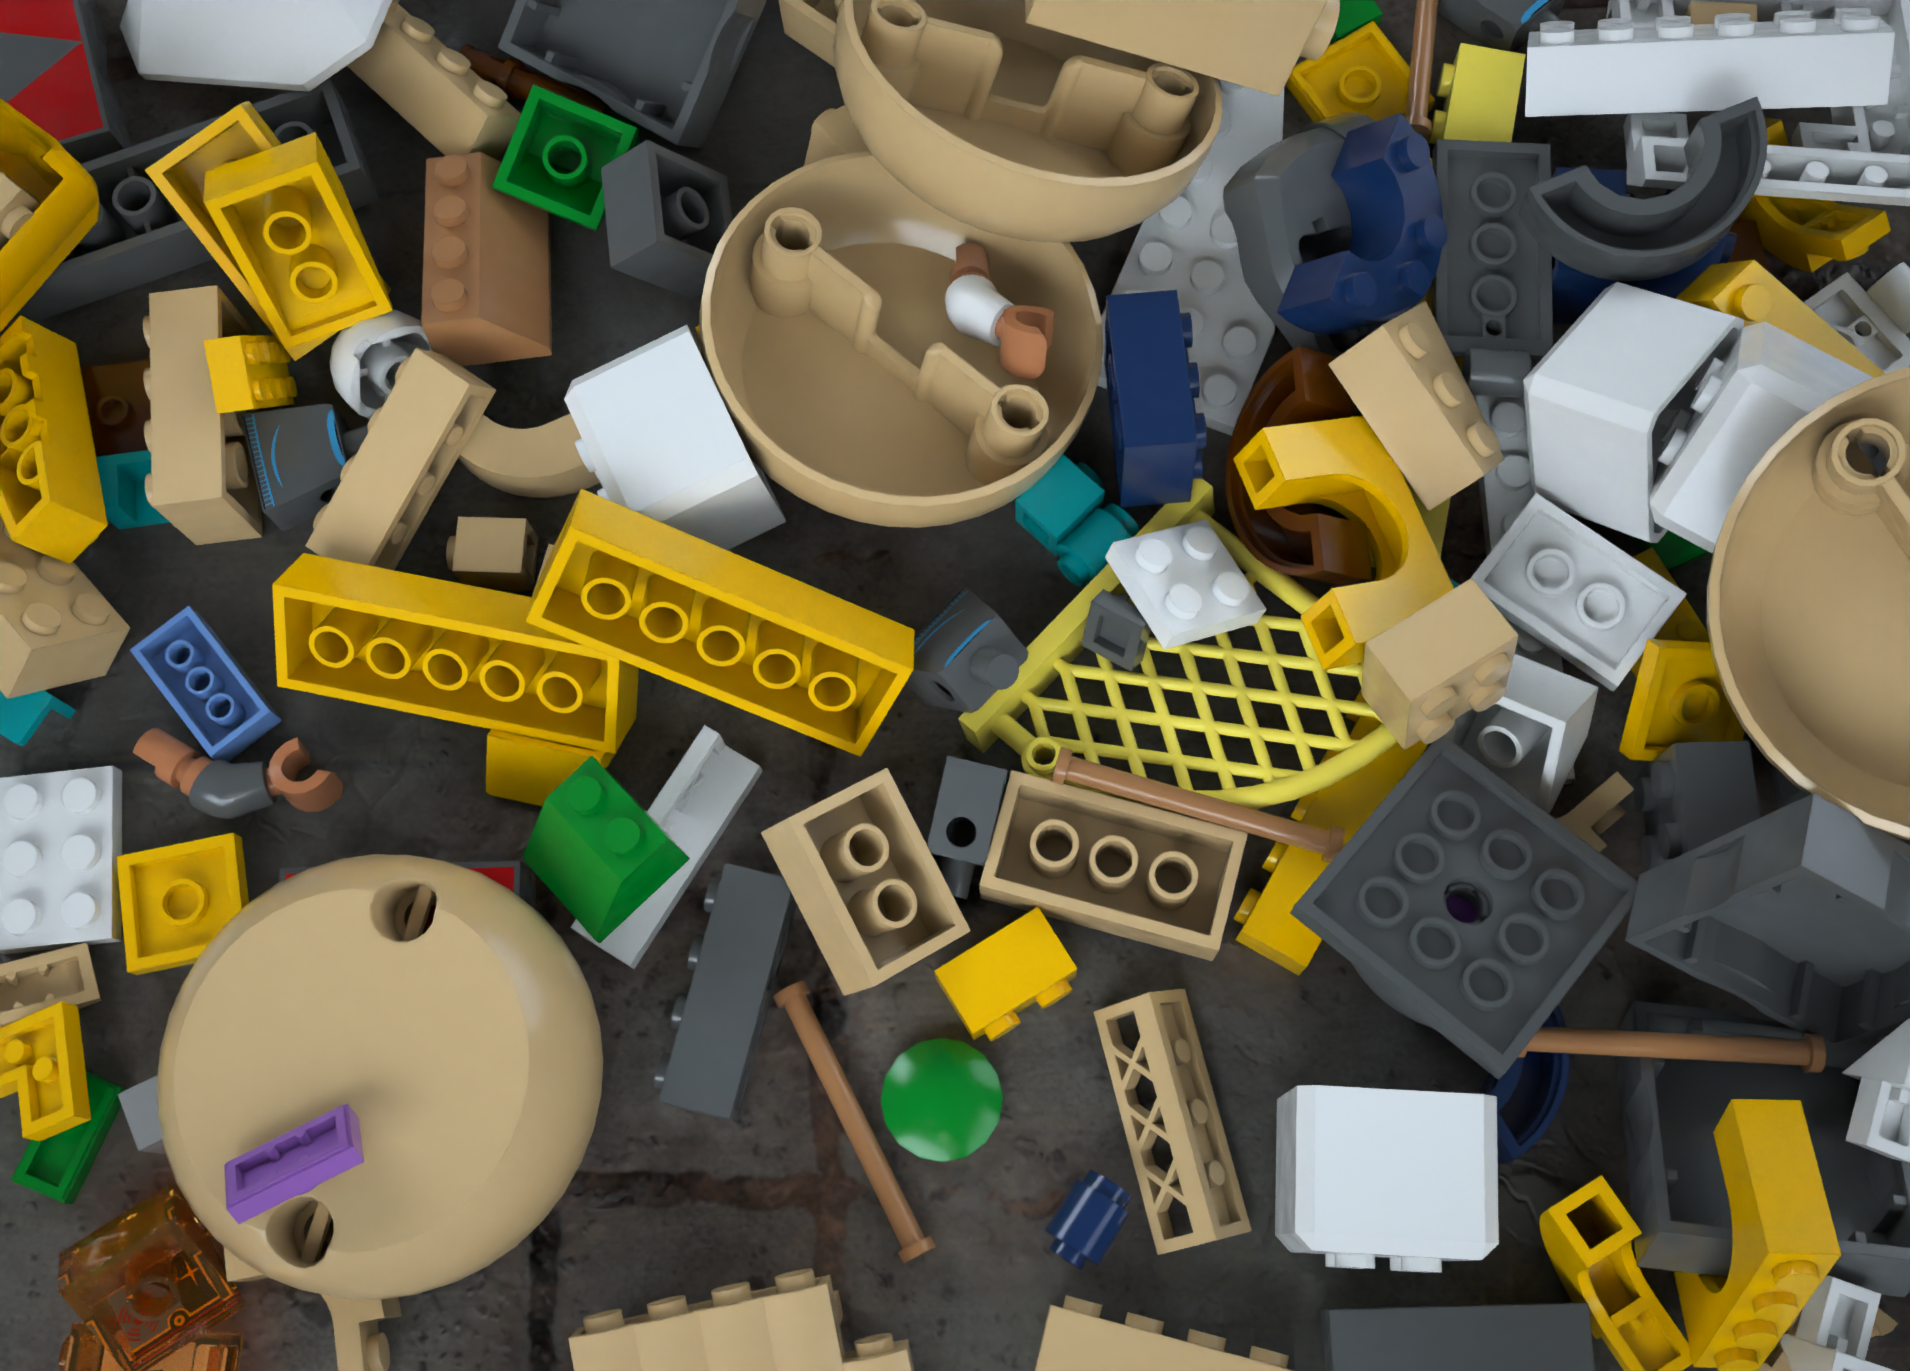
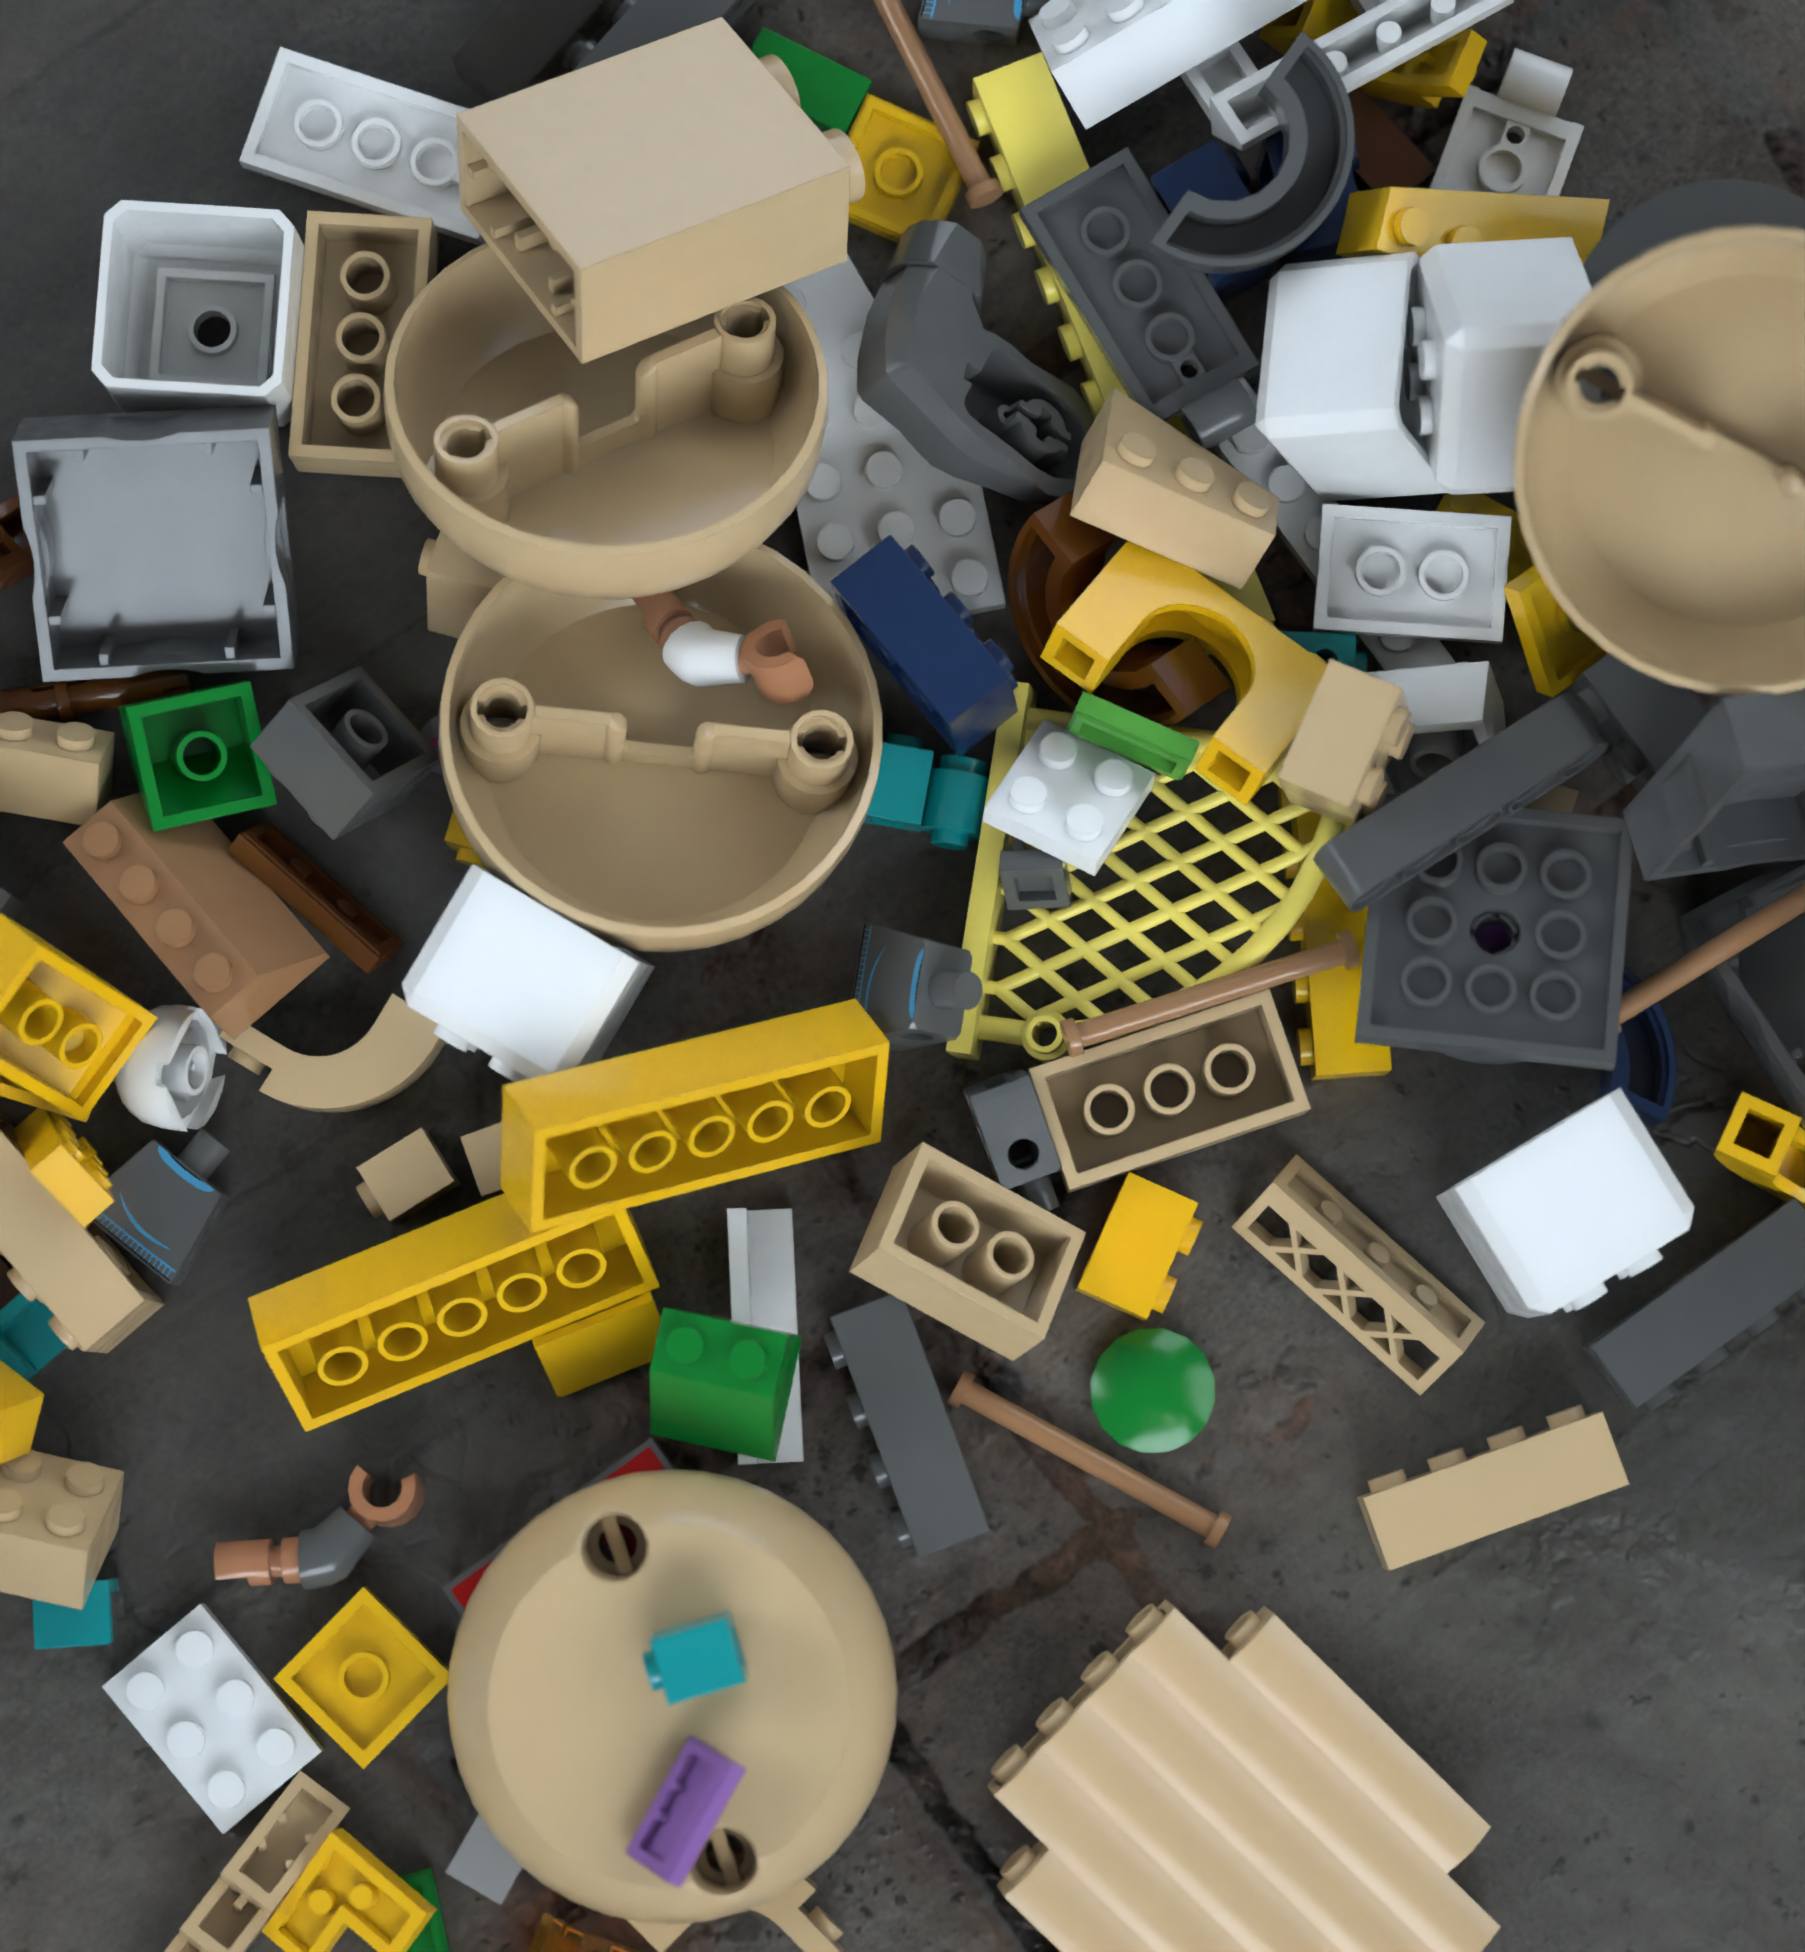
camera: 40 degrees left, 10 degrees up
medium blue piece [130,606,283,762] -> none
tan brick [305,348,496,570] -> none
dark blue brick [1045,1169,1132,1270] -> none
dark blue brick [1277,112,1447,335] -> none
none -> reddish brown tile [227,821,404,974]
none -> teal brick [643,1609,749,1705]
none -> bright green tile [1066,691,1200,781]
none -> dark grey beam [1313,693,1608,912]

